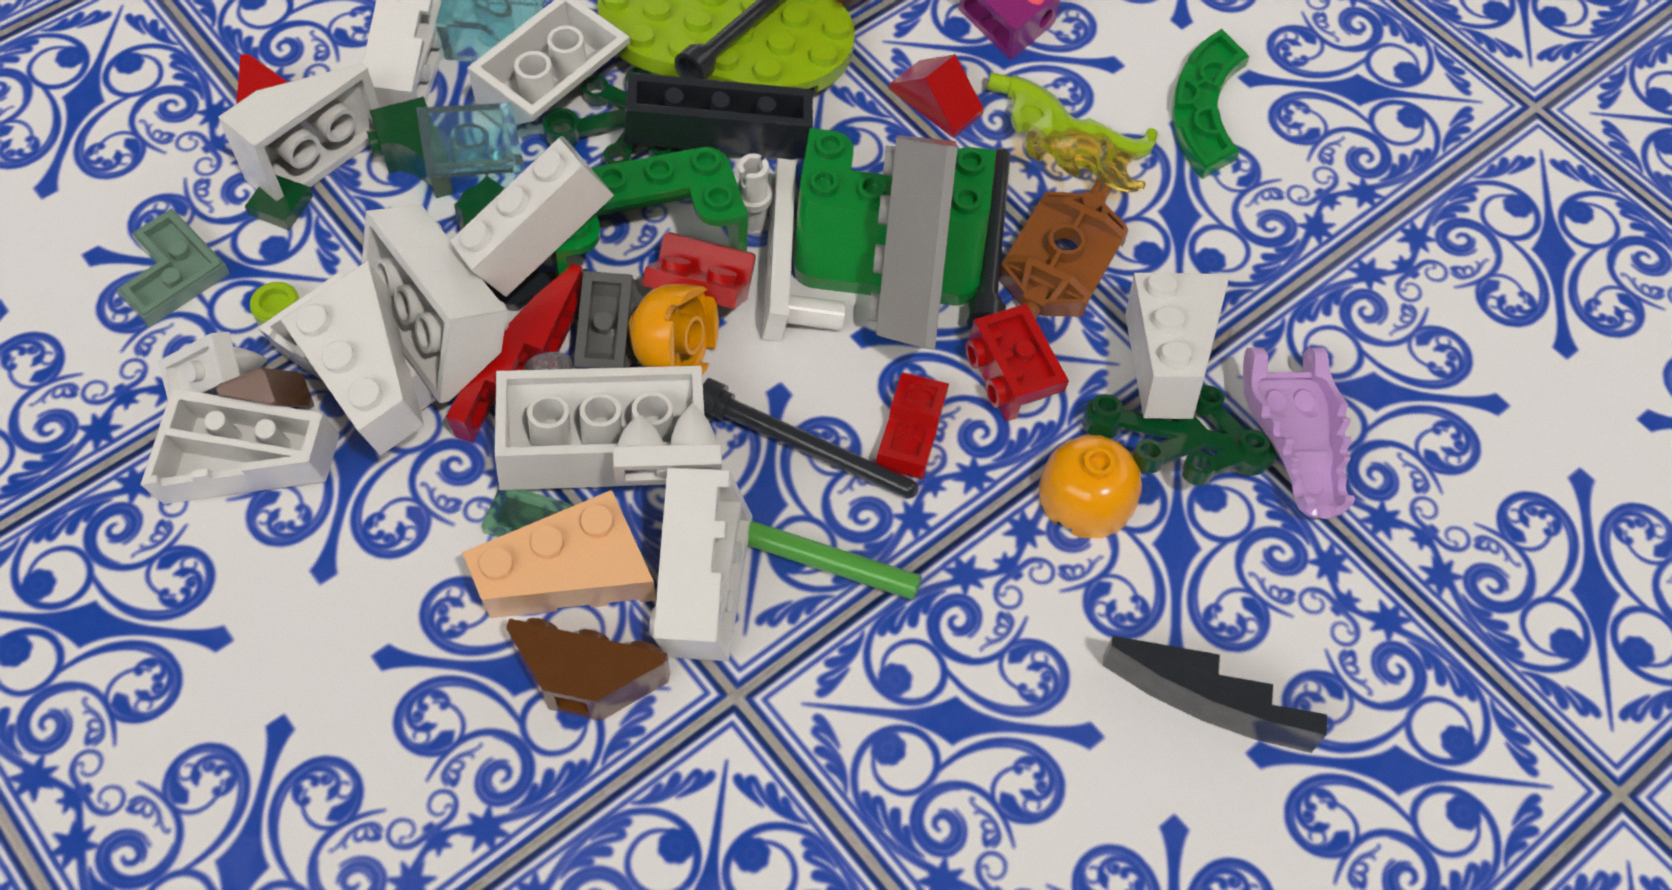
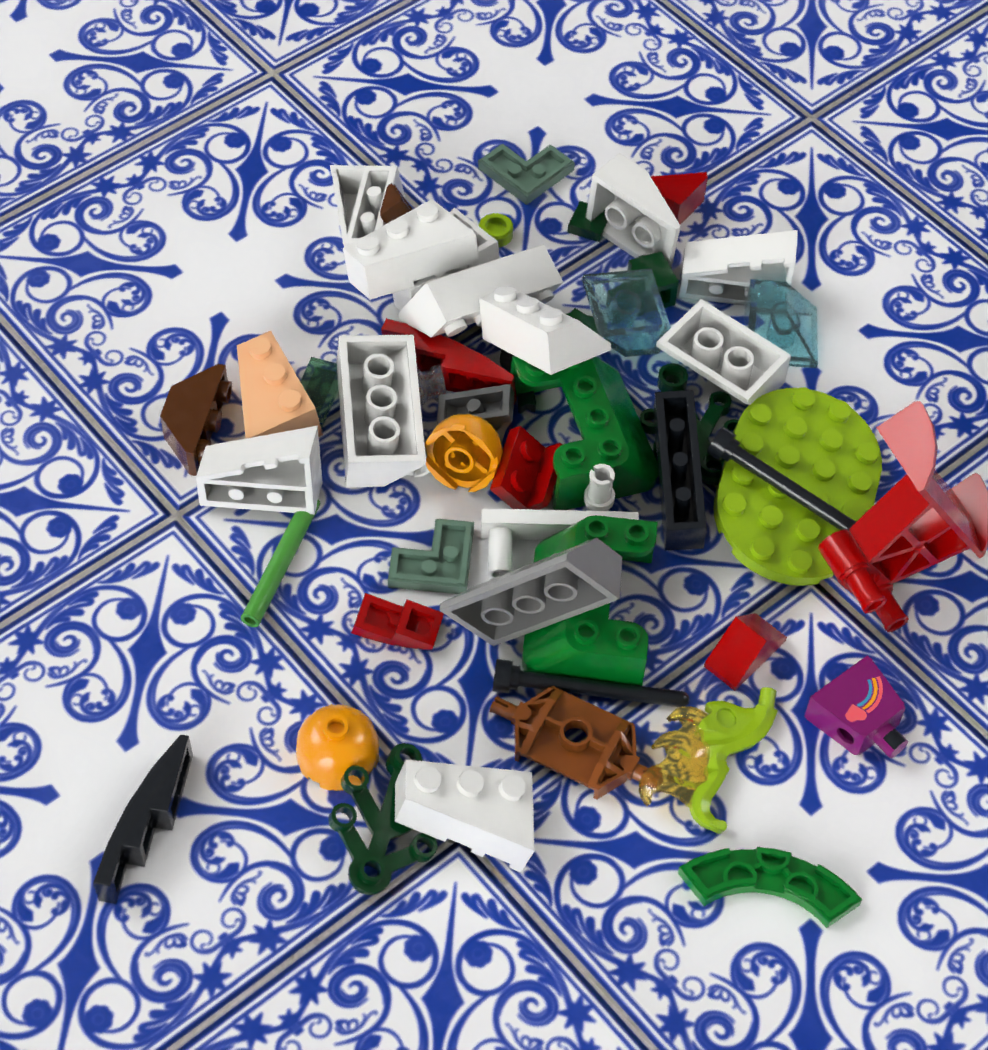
camera: 90 degrees right, 5 degrees down
white tile [158,332,267,399] -> none
white tile [613,404,722,485] -> none
black piece [703,377,919,499] -> none
red bracket [965,303,1069,422] -> none
lavender animal [1243,347,1355,519] -> none
none -> sand green tile [388,519,474,594]

